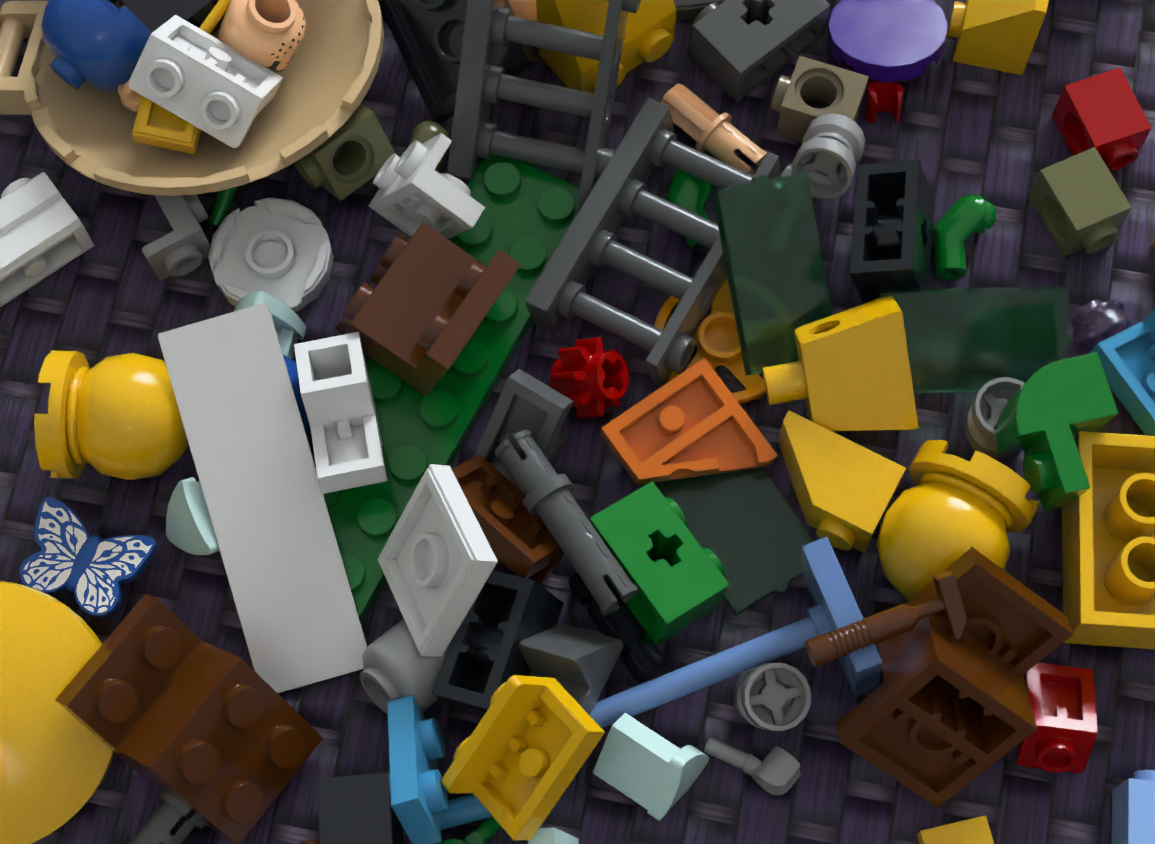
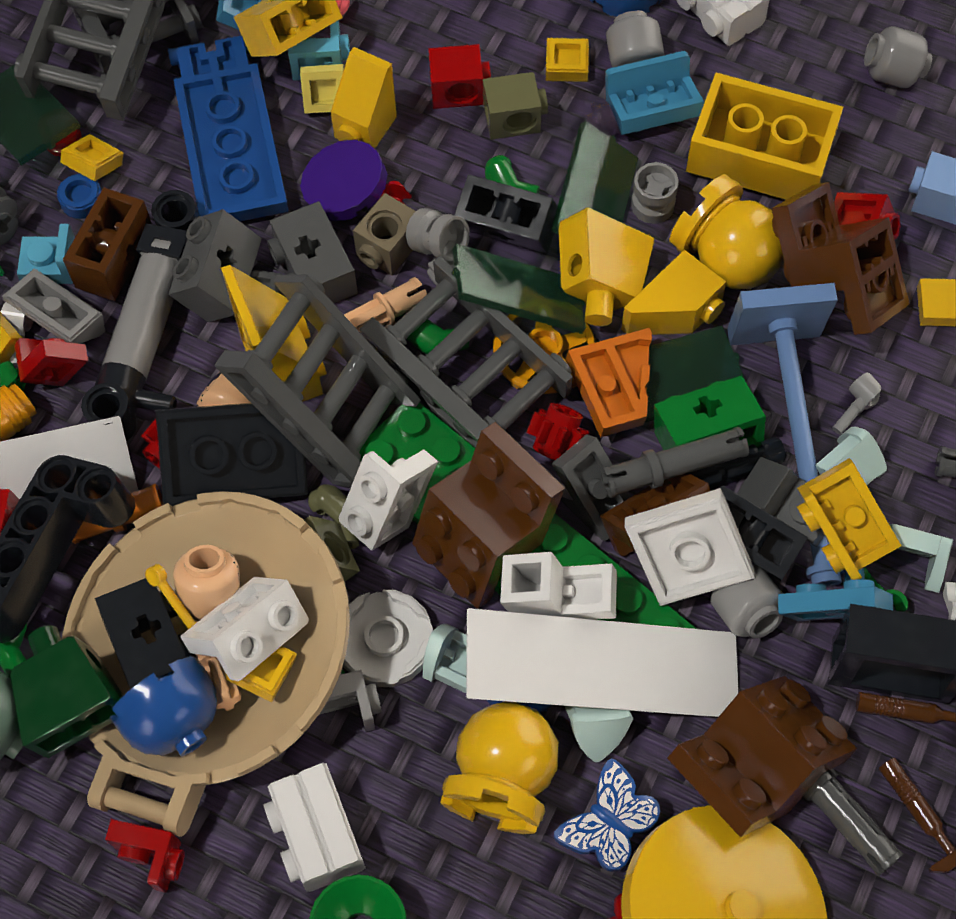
camera: 75 degrees left, 5 degrees down
light grey wheel [734,663,811,731] -> none
reddish brown piece [804,570,967,667] -> none
green brick [996,352,1119,511] -> none

